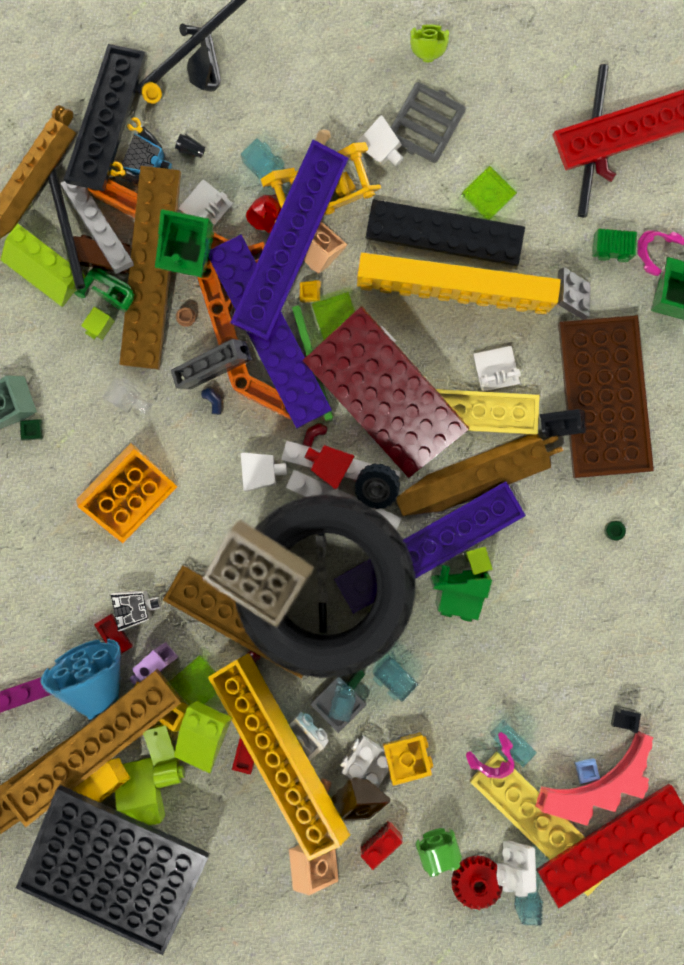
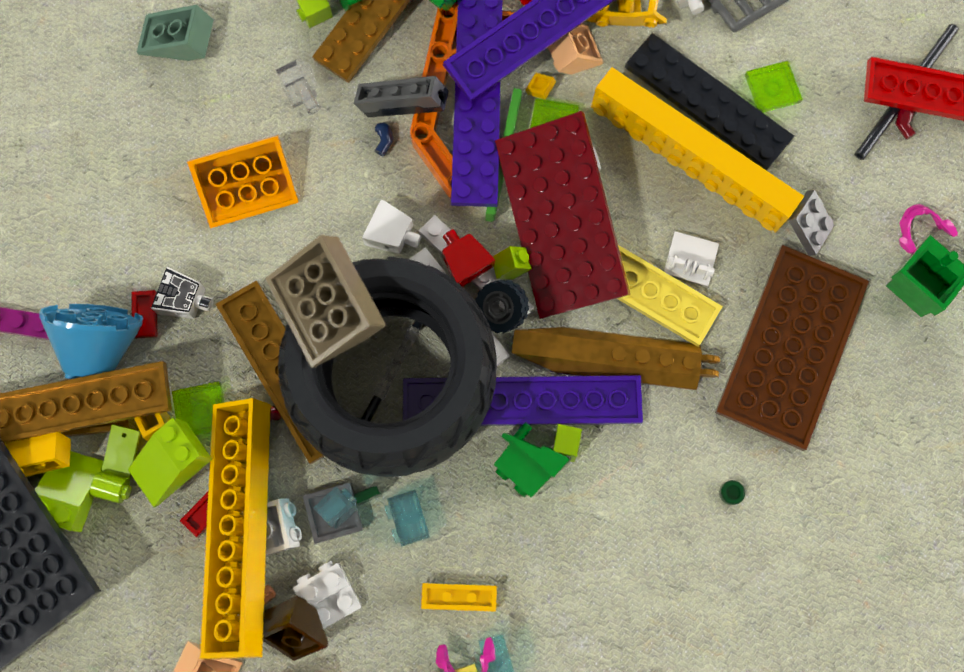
camera: 25 degrees right, 10 degrees down
dark green tile [20,419,43,441] -> none
lavender torso [130,642,178,685] -> none
medium nougat plate [176,307,196,327] -> none
dark red arm [302,423,328,447] -> none
yellow plate [382,732,433,786] -> none
black hinge [540,409,586,438] -> none
green brick [592,228,638,262] -> none
none -> yellow plate [421,583,497,611]
none -> lime brick [493,246,532,280]

